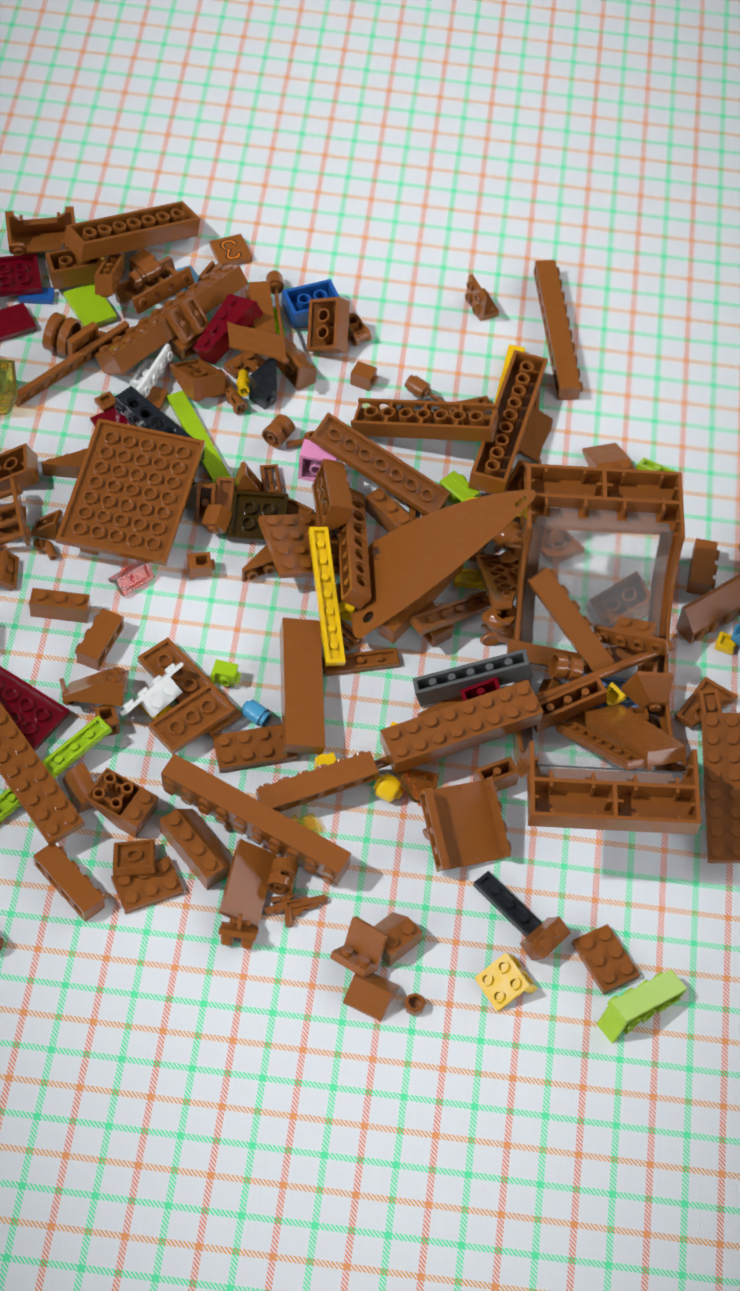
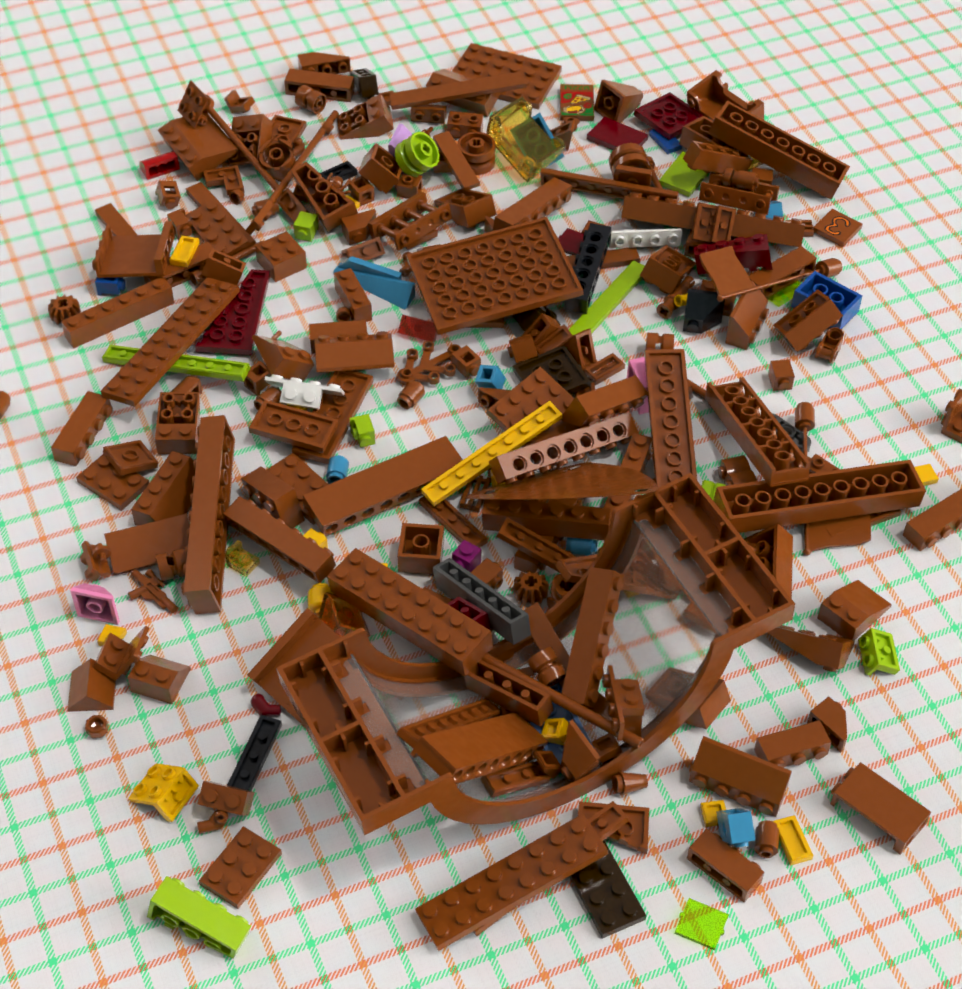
camera: 65 degrees right, 5 degrees down
none -> bright pink slope [70,583,120,625]
none -> yellow tile [97,624,127,646]
none -> dark orange arm [197,810,228,834]
none -> dark orange wedge [241,467,305,529]
none -> dark red arm [251,693,281,716]
none -> dark orange brick [254,386,282,410]
none -> dark orange slope [314,331,394,372]
none -> dark azure wedge [333,256,415,310]
none -> dark orange hinge [336,307,352,322]
none -> dark orange plant [397,341,461,386]
none -> dark orange brick [397,381,425,409]
none -> dark orange brick [397,523,444,574]
none -> magenta brick [452,540,482,572]
none -> dark orange brick [470,558,503,589]
none -> dark azure brick [475,365,506,389]
none -> dark orange brick [493,177,572,231]
none -> dark orange gear [513,570,549,605]
none -> dark azure brick [566,537,598,556]
none -> dark orange cone [612,772,648,795]
none -> dark orange brick [718,455,757,486]
none -> dark orange slope [807,696,847,753]

